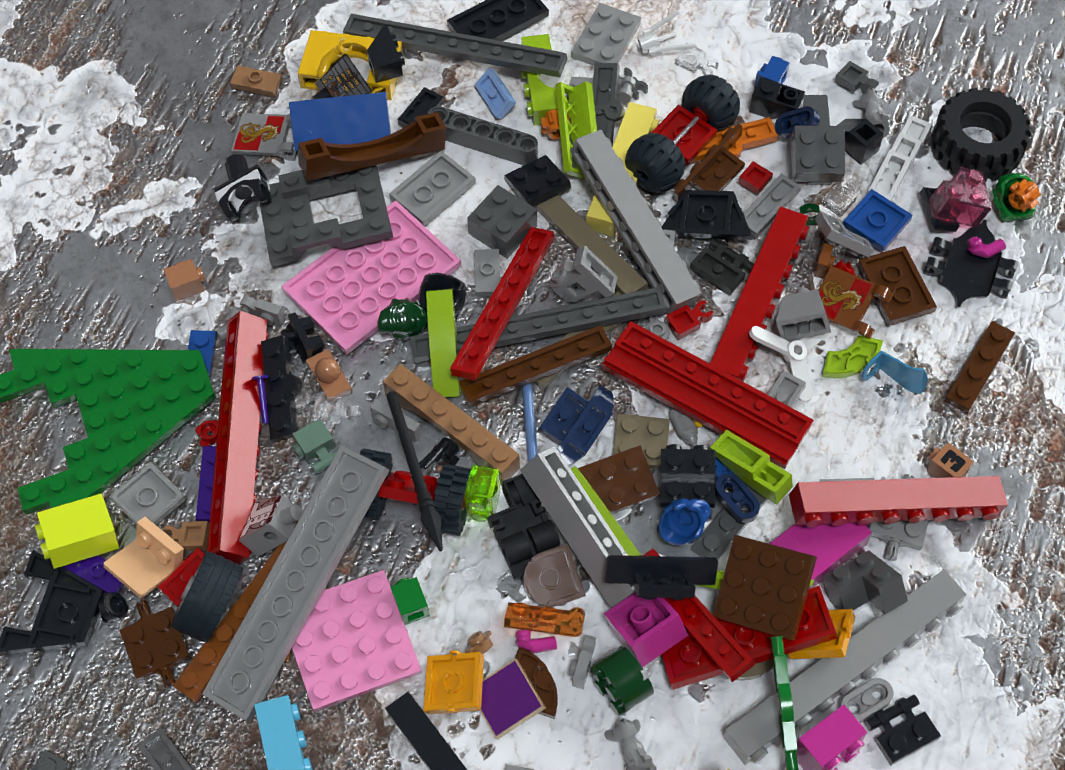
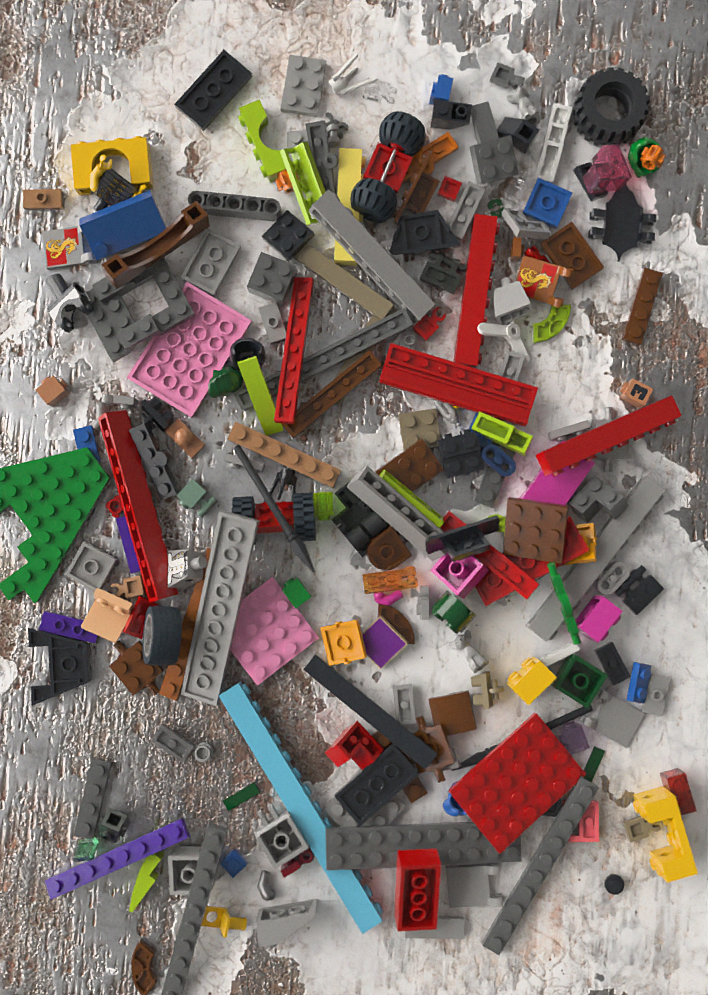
camera: 20 degrees left, 25 degrees up
neon yellow brick [35,493,119,569] -> none
black tile [98,592,127,623] -> none
dark purple pin [252,375,269,424] -> none
clear plate [314,396,361,424] -> none
dark grey plate [343,13,568,78] -> none
black slope [367,26,405,83] -> none
black plate [398,87,444,127] -> none
medium nougat plate [465,631,493,654] -> none
light blue plate [475,68,516,119] -> none
medium blue bar [522,383,538,462] -> none
dark blue plate [538,384,614,465] -> none
light grey tile [549,245,618,302] -> none
blue hair [658,498,711,545] -> none
dark blue plate [775,106,820,138] -> none
dark azure piece [861,350,928,394] -> none
dark pink arm [968,237,1006,258] -> none

